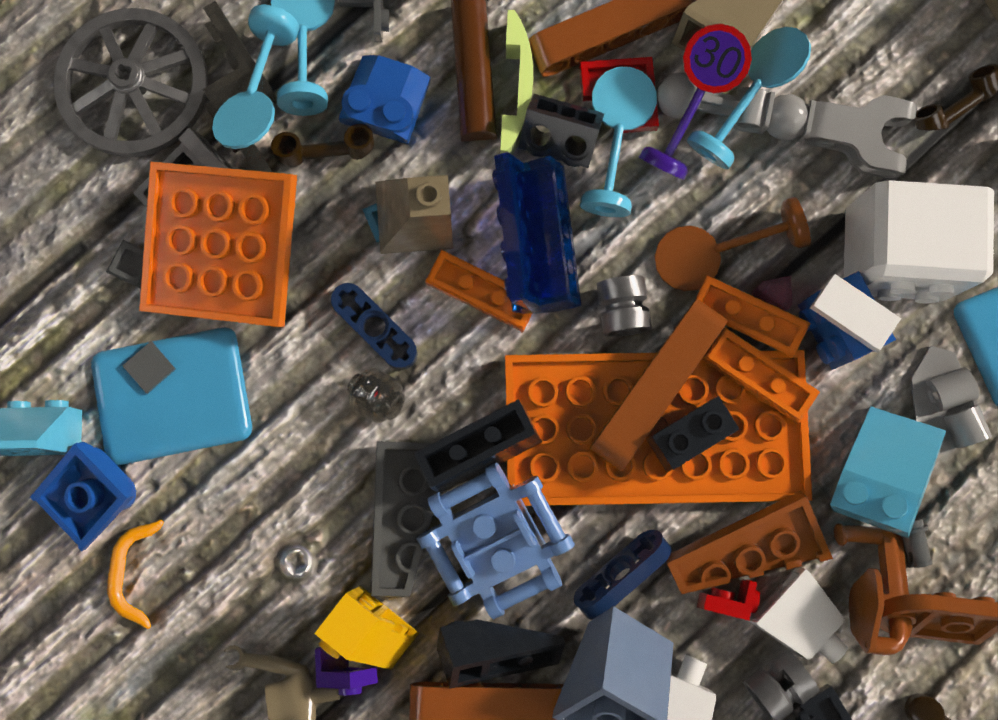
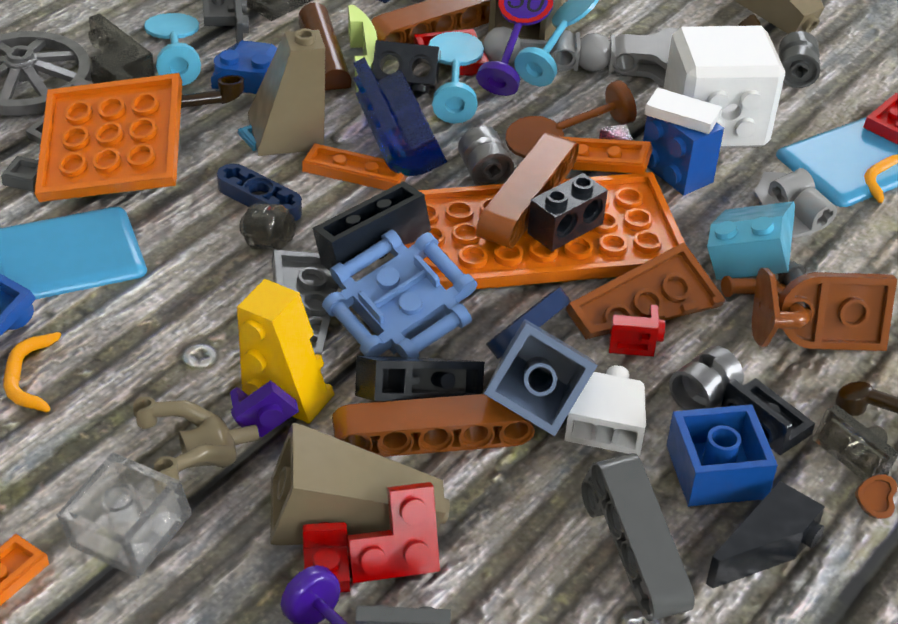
camera: 10 degrees left, 40 degrees down
dark grey tile [122,341,176,394] -> none
medium azure piece [212,4,300,149] -> none
orange tile [702,327,820,424] -> none
white torso [749,568,848,664] -> none

